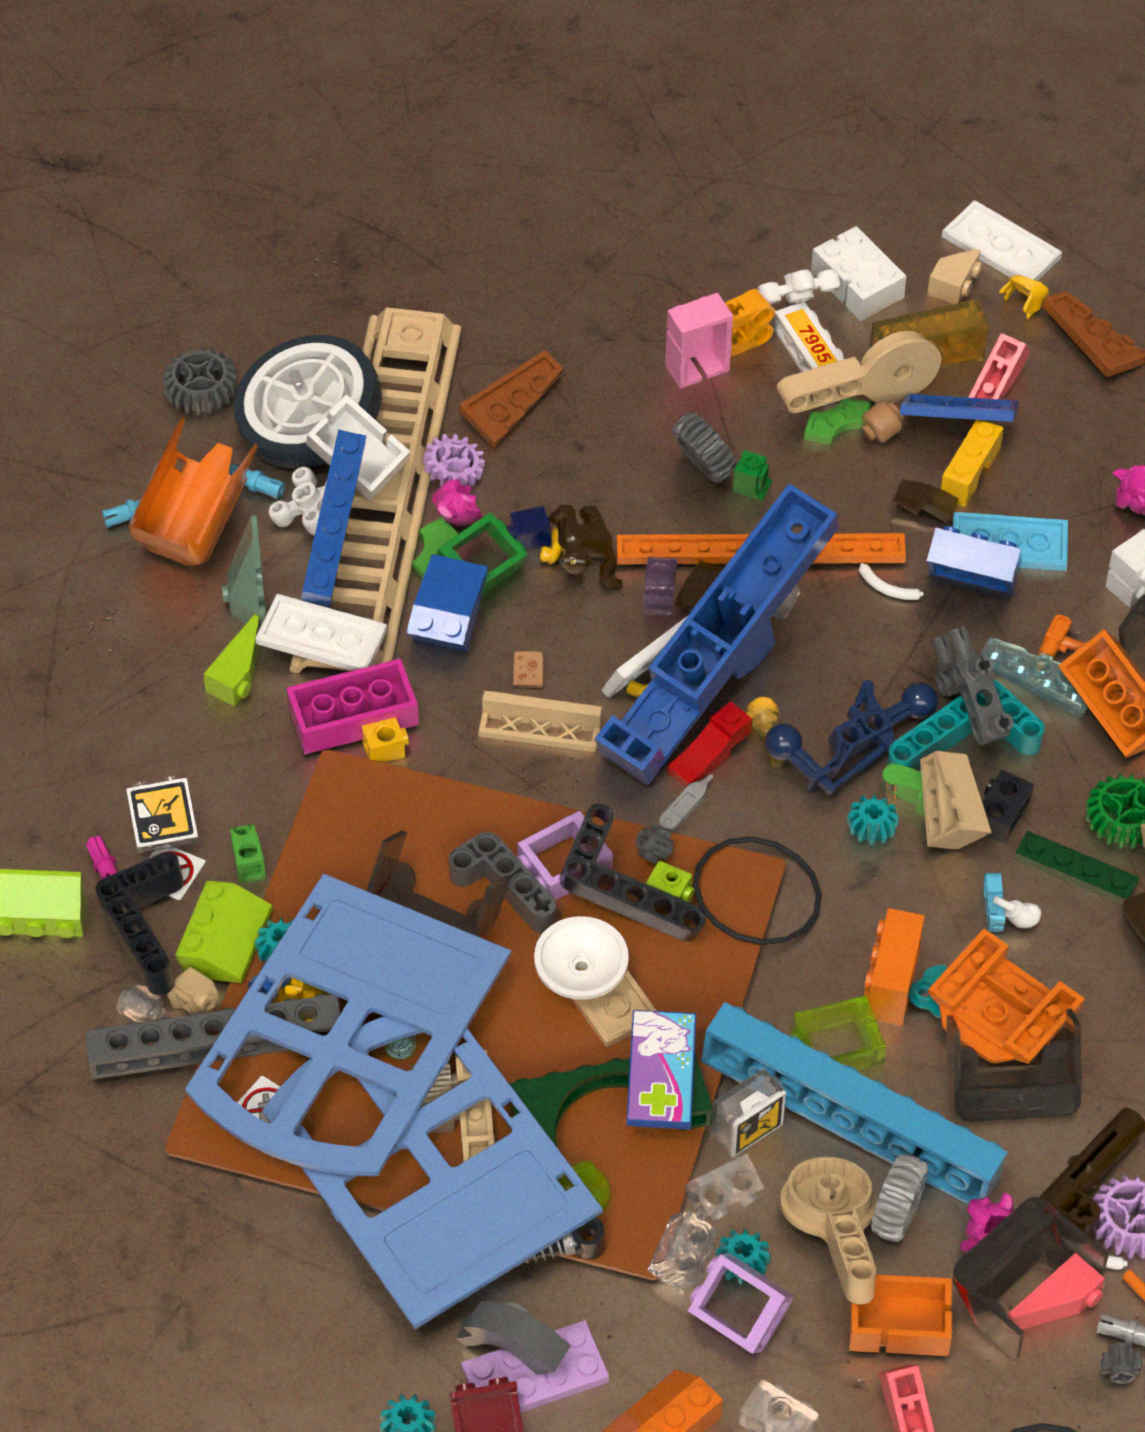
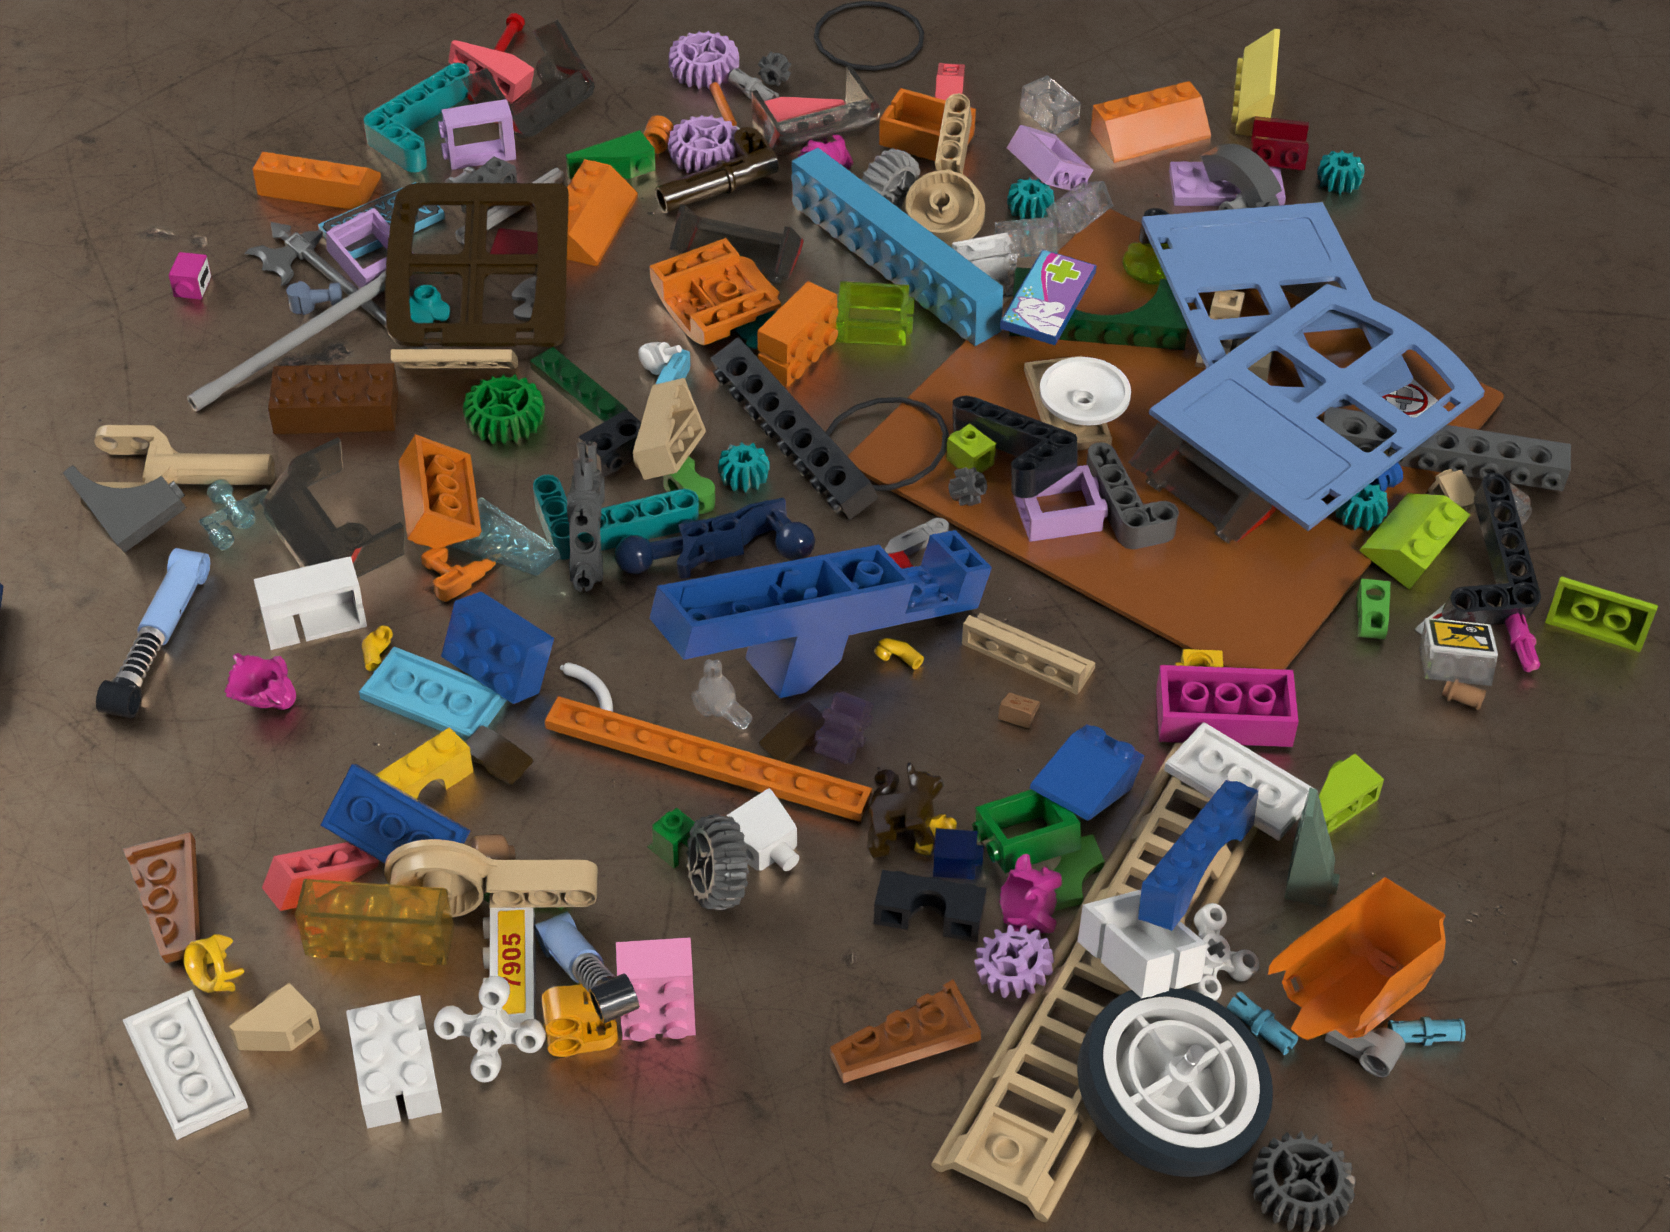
camera: 160 degrees left, 5 degrees down
white tile [601,617,687,698] -> none
none -> yellow arm [361,625,393,671]
none -> piece [534,911,640,1024]
none -> black brick [710,337,878,520]
none -> white torso [726,788,799,871]
none -> black arch [873,870,987,943]

